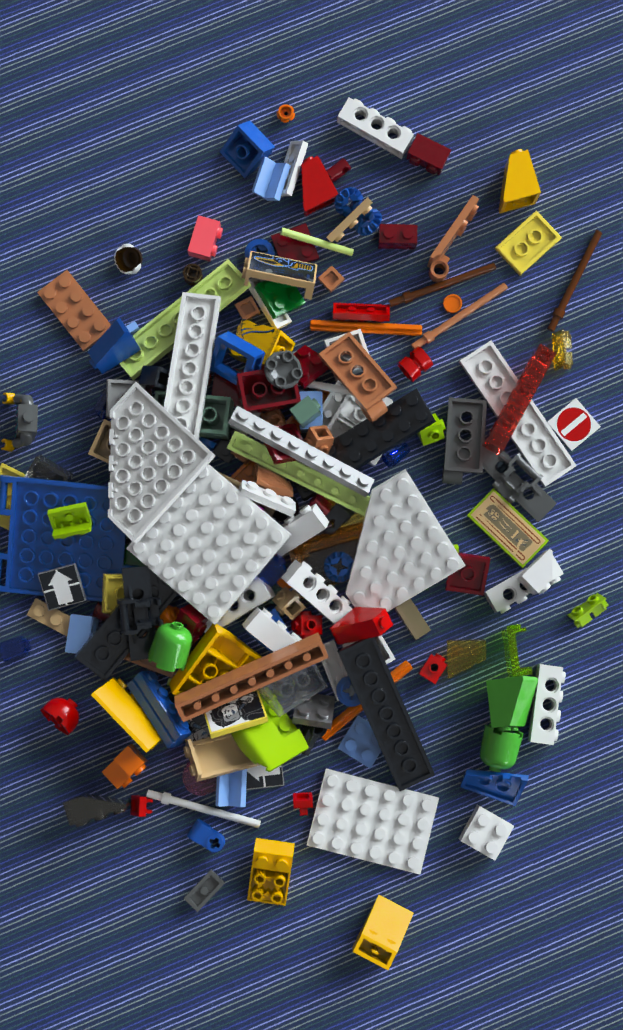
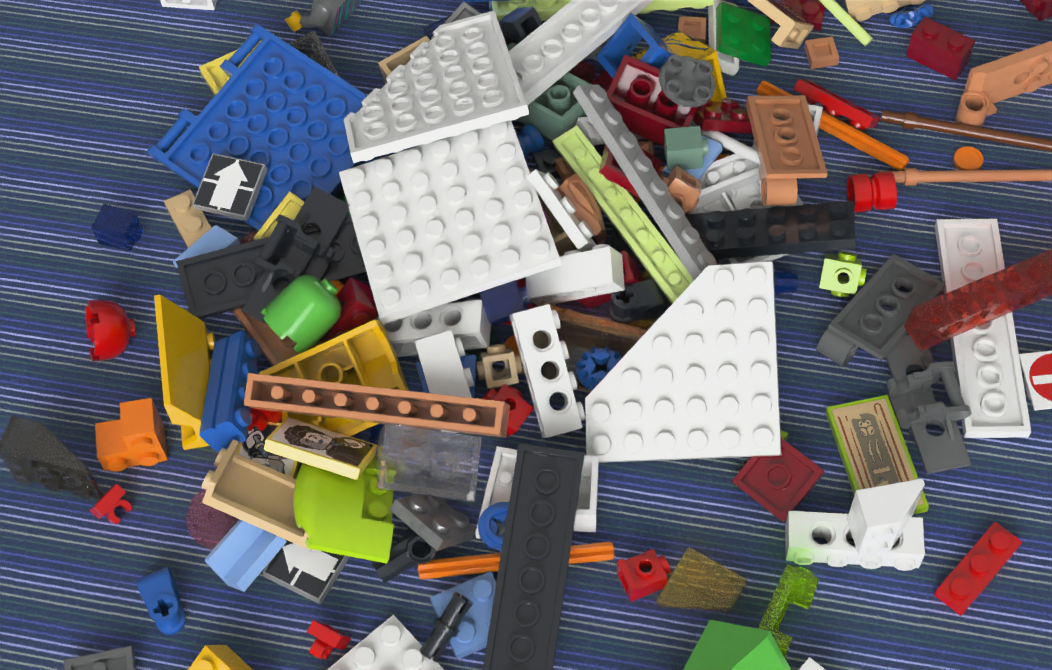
camera: 40 degrees right, 25 degrees down
lime bracket [47,502,92,539] -> none
white bar [146,789,261,828] -> none
red slope [330,607,393,645] -> none
dark tan panel [394,598,431,641] -> none
lime hinge [567,593,609,628] -> none
none -> black pin [419,592,473,662]
none -> red plate [934,522,1022,616]

